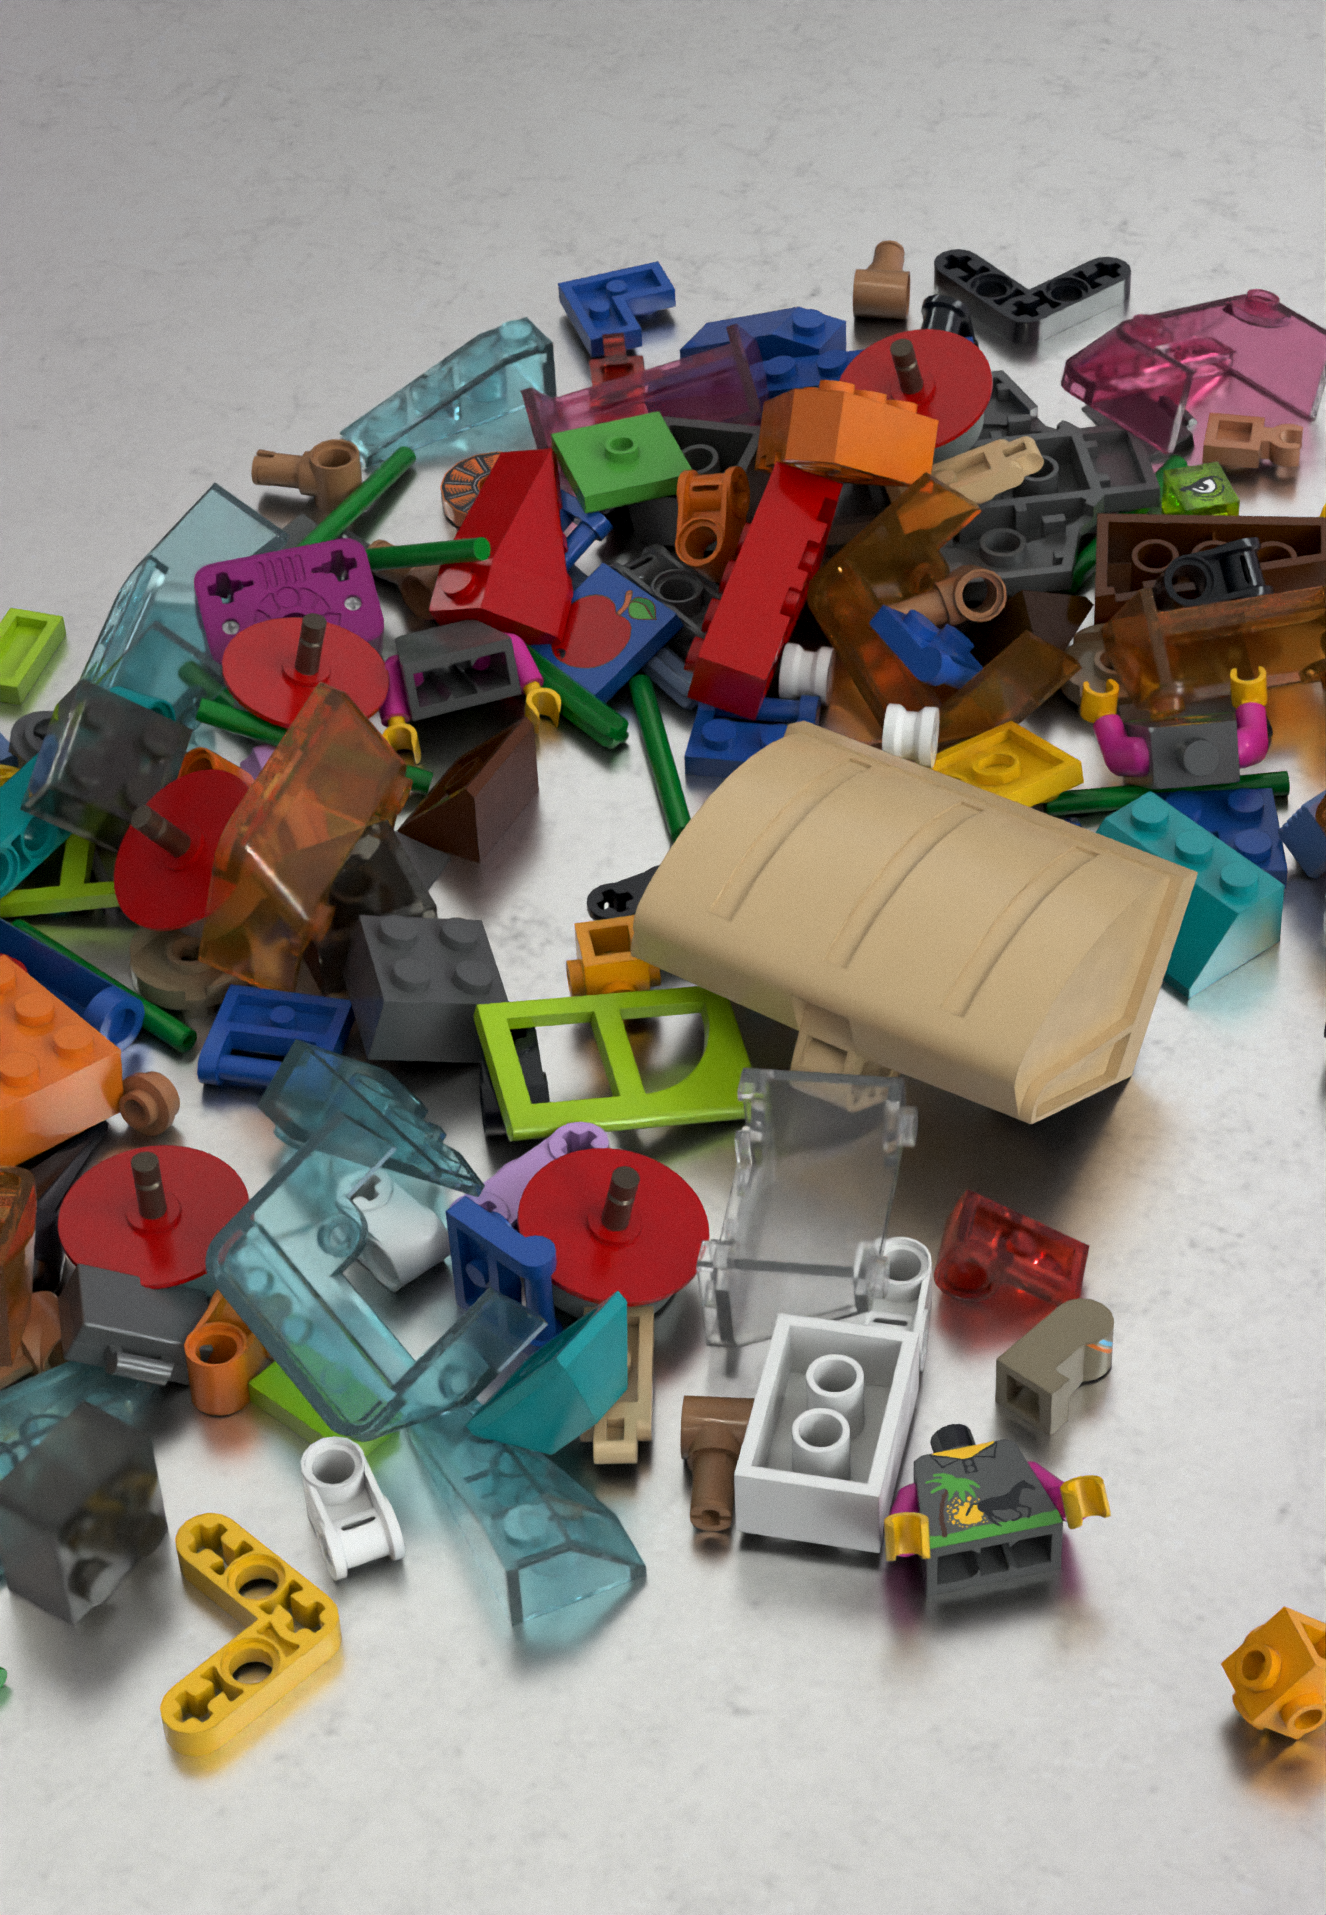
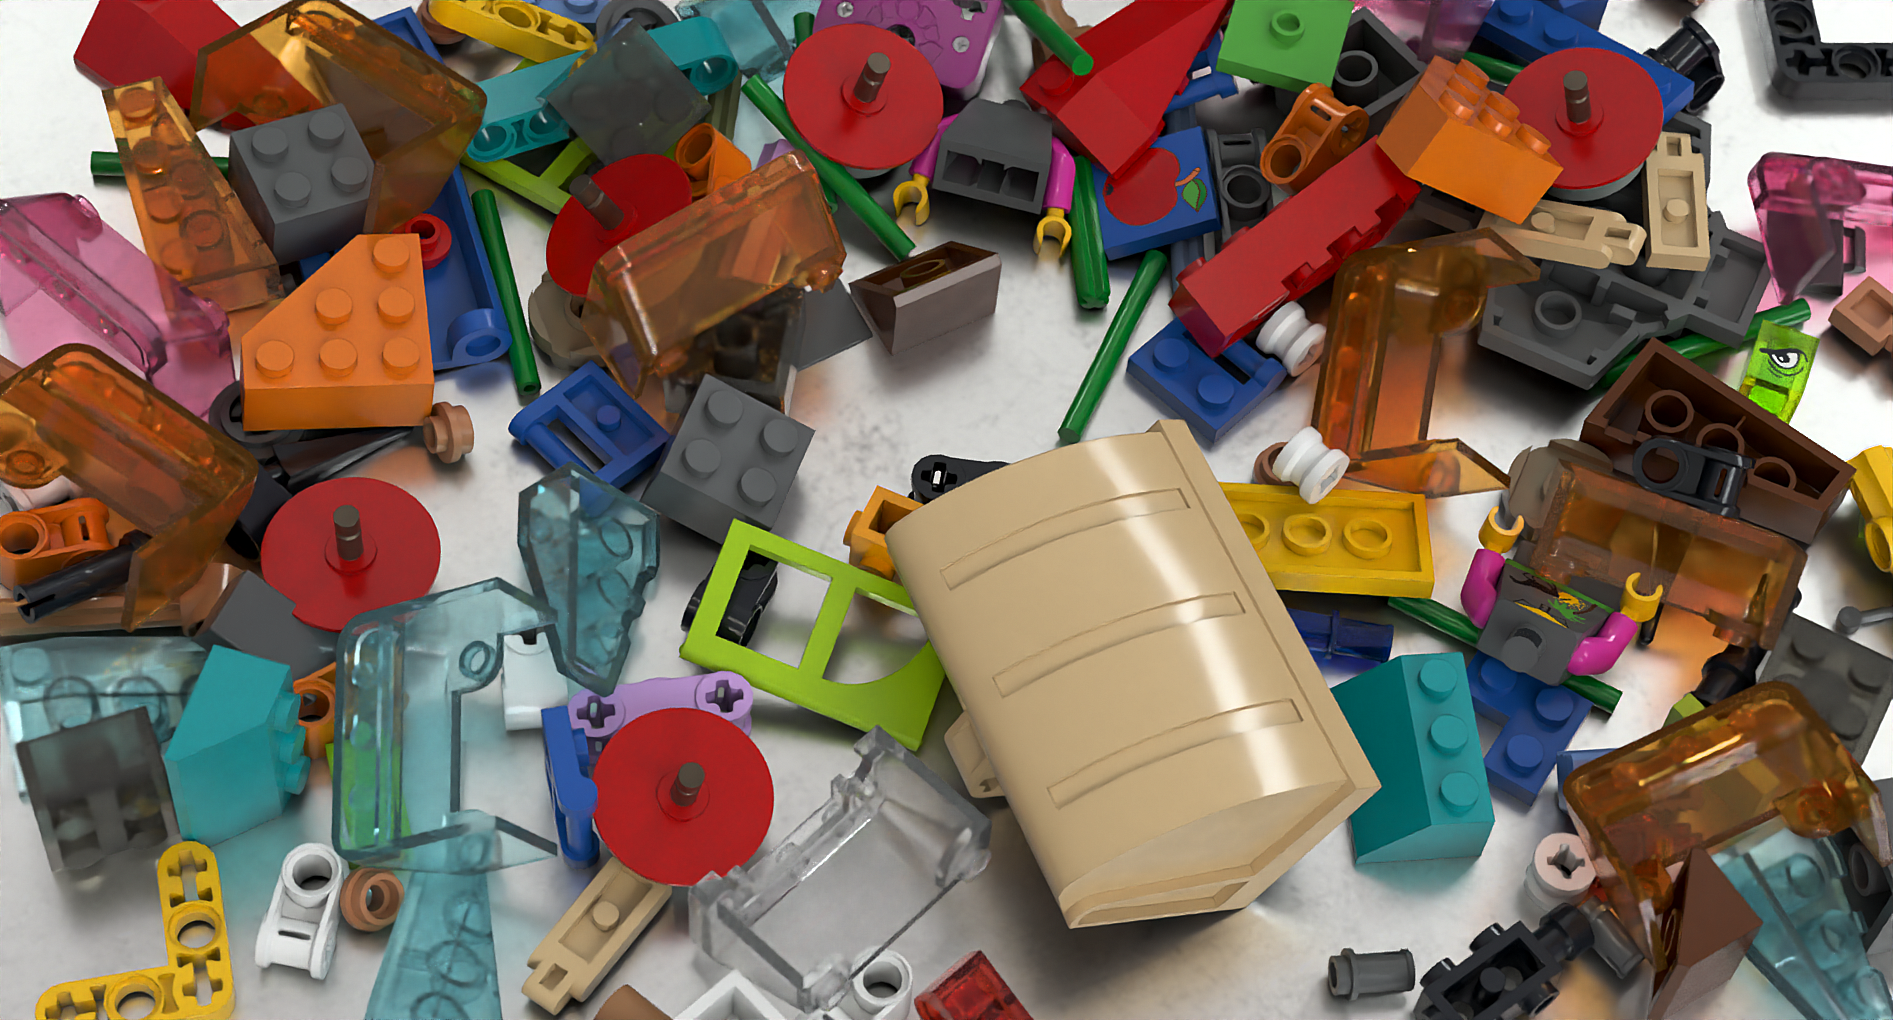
camera: 25 degrees right, 15 degrees up
teal slope [465,1291,628,1455] -> none
blue plate [869,605,1013,710] -> none
medium nougat pin [886,564,1007,626] -> none
dark brown slope [963,590,1094,699] -> none
none -> teal slope [163,644,311,848]
none -> nougat plate [340,864,405,931]
none -> dark grey pin [1328,948,1416,1001]
none -> tan hinge [1641,132,1710,272]

